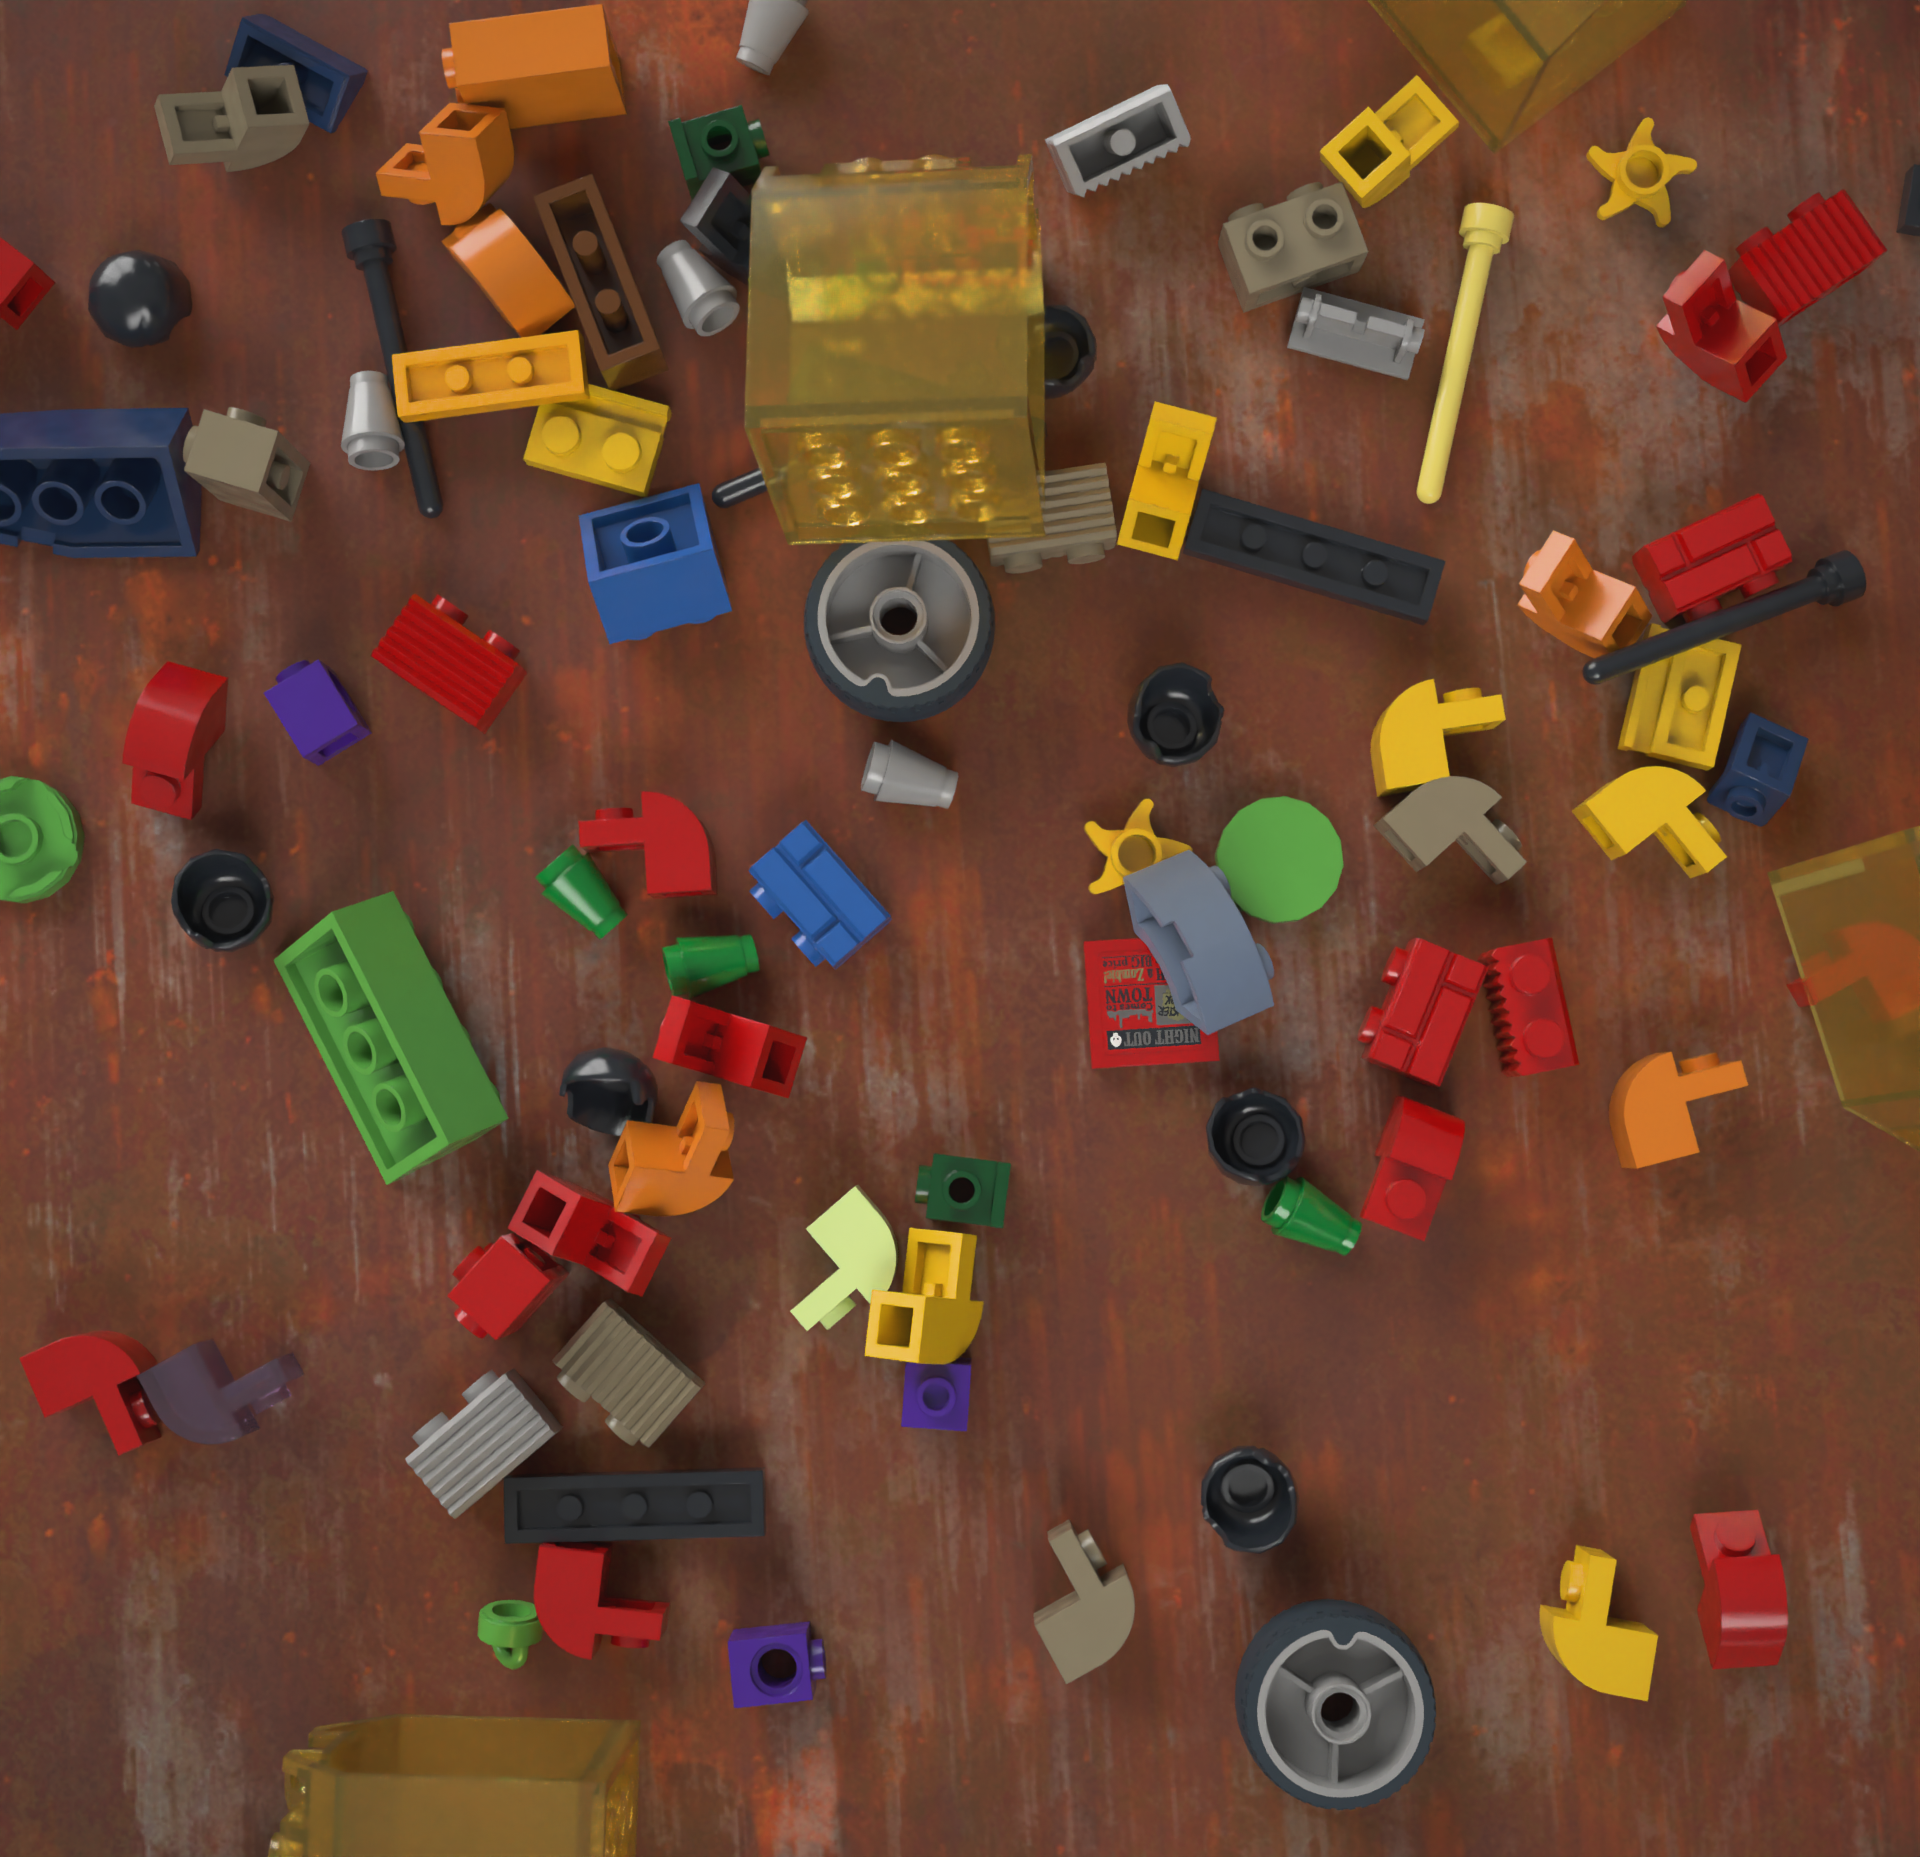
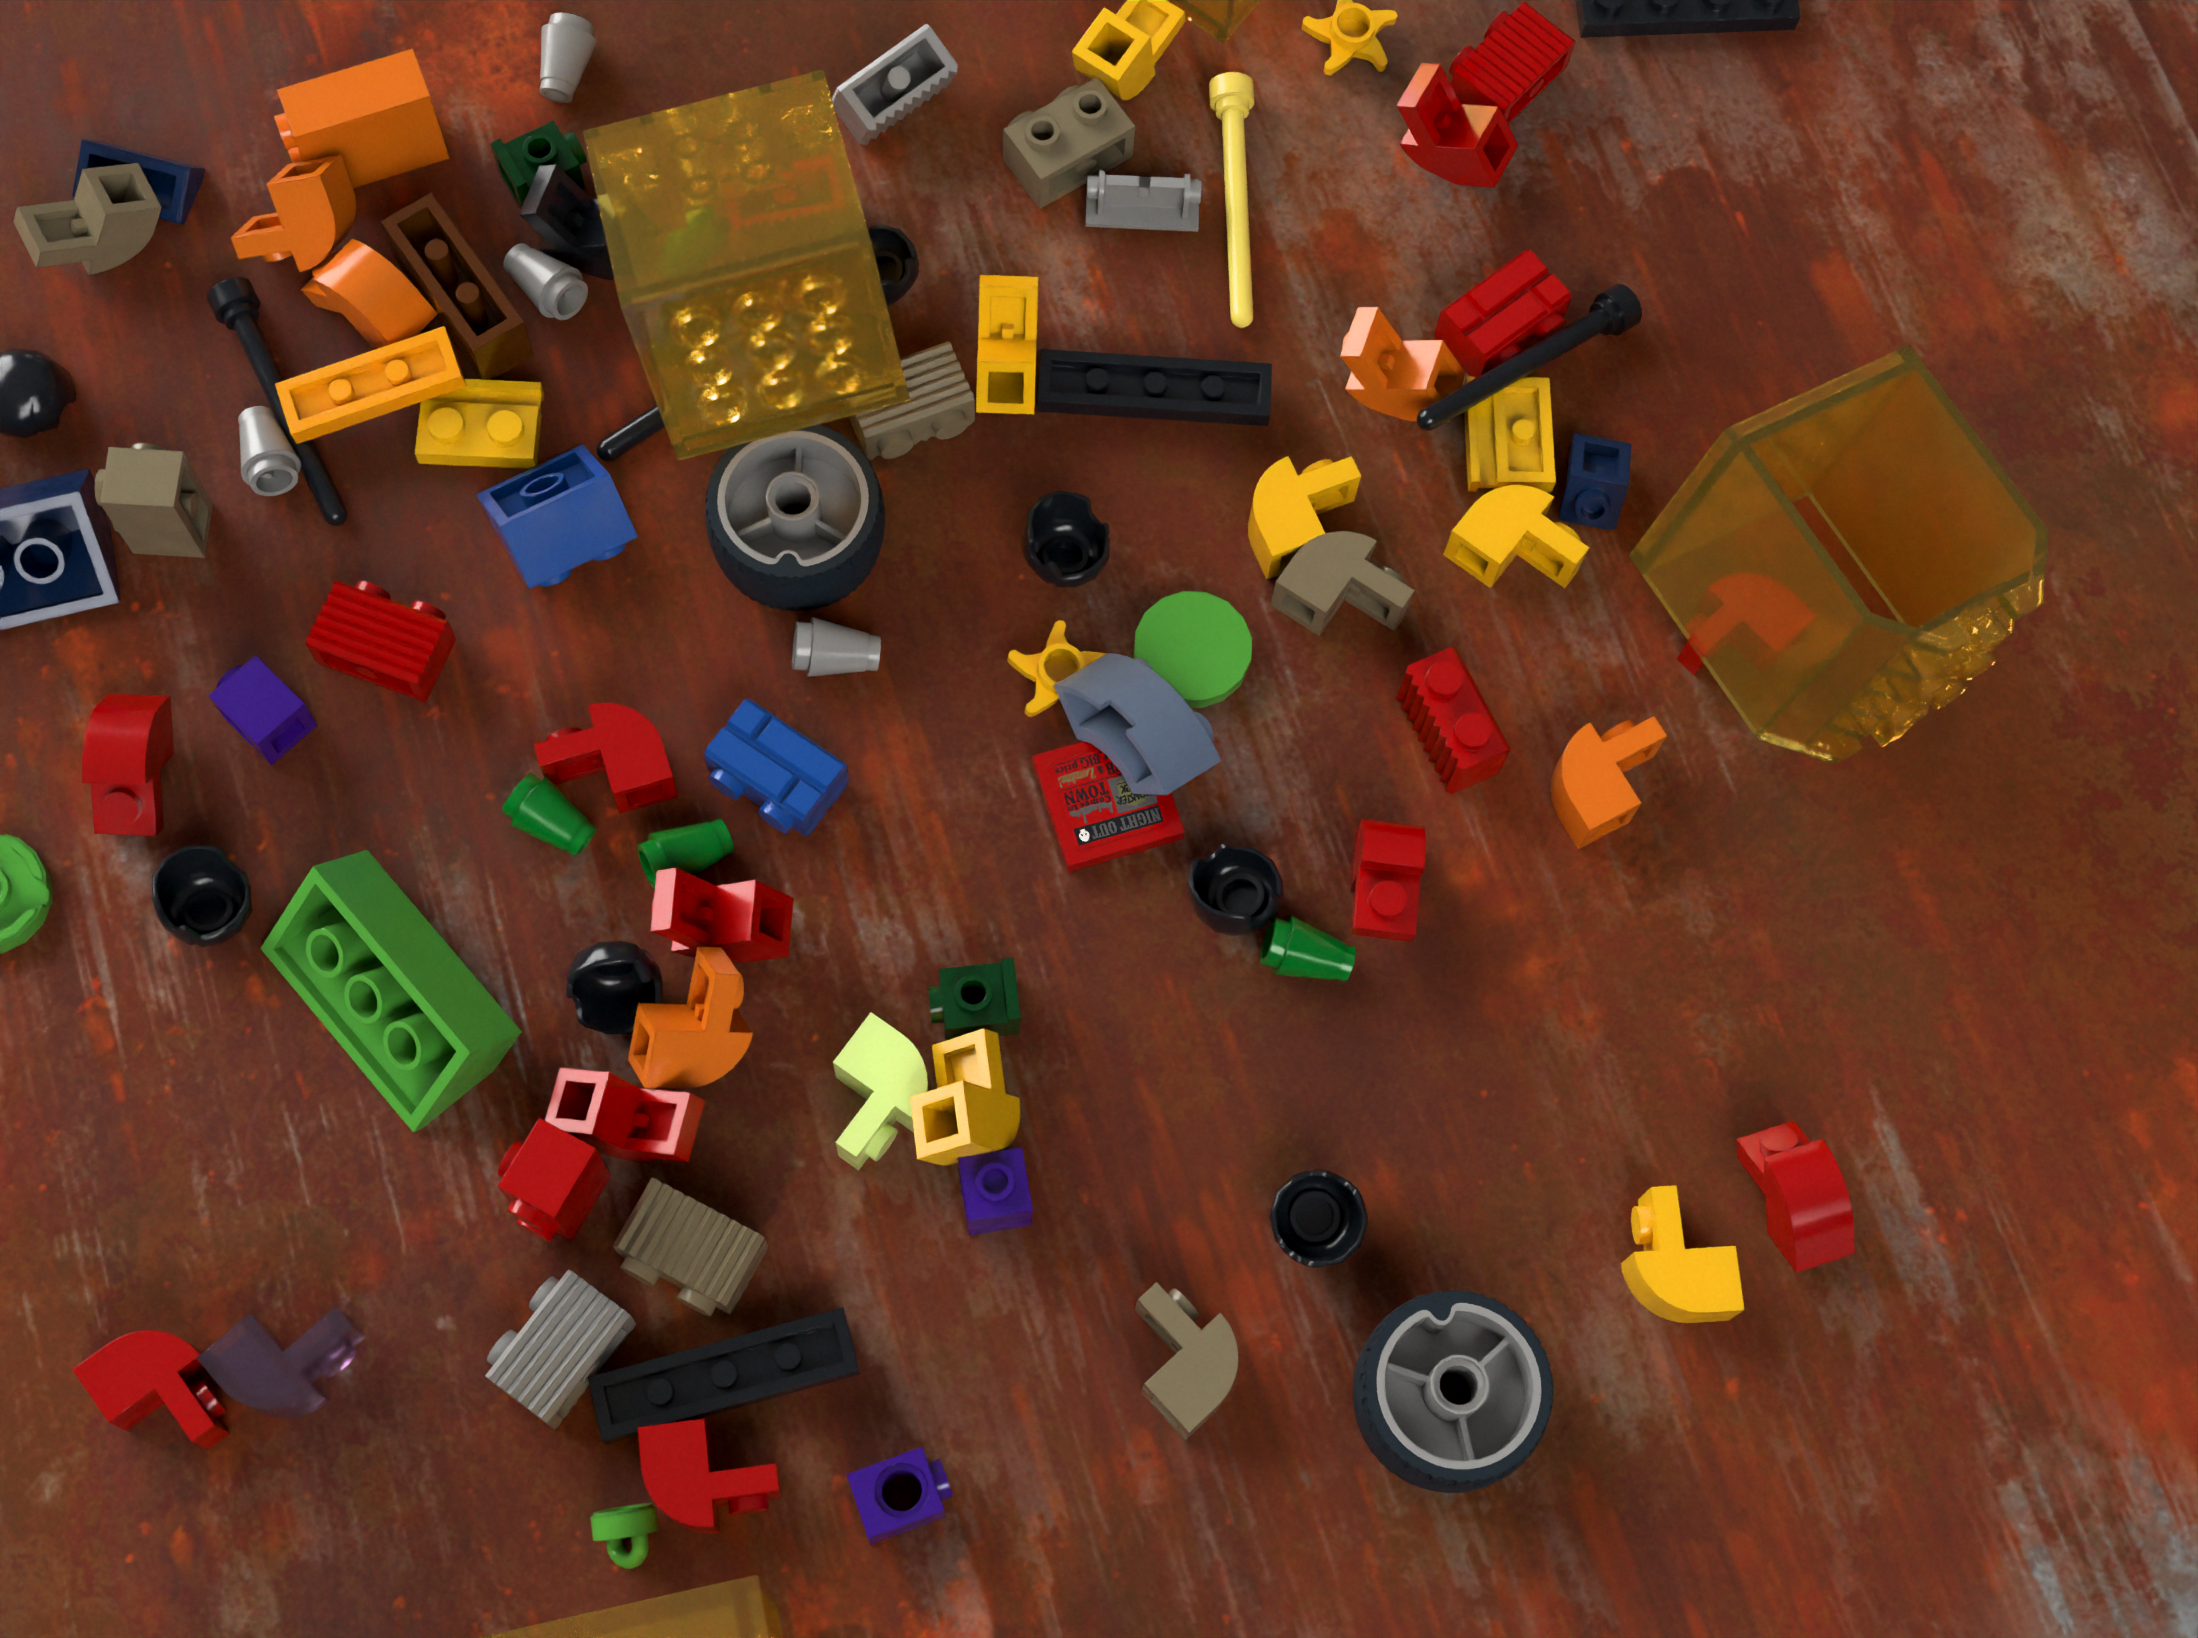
camera: 25 degrees left, 15 degrees down
red brick [1357,938,1489,1087] -> none

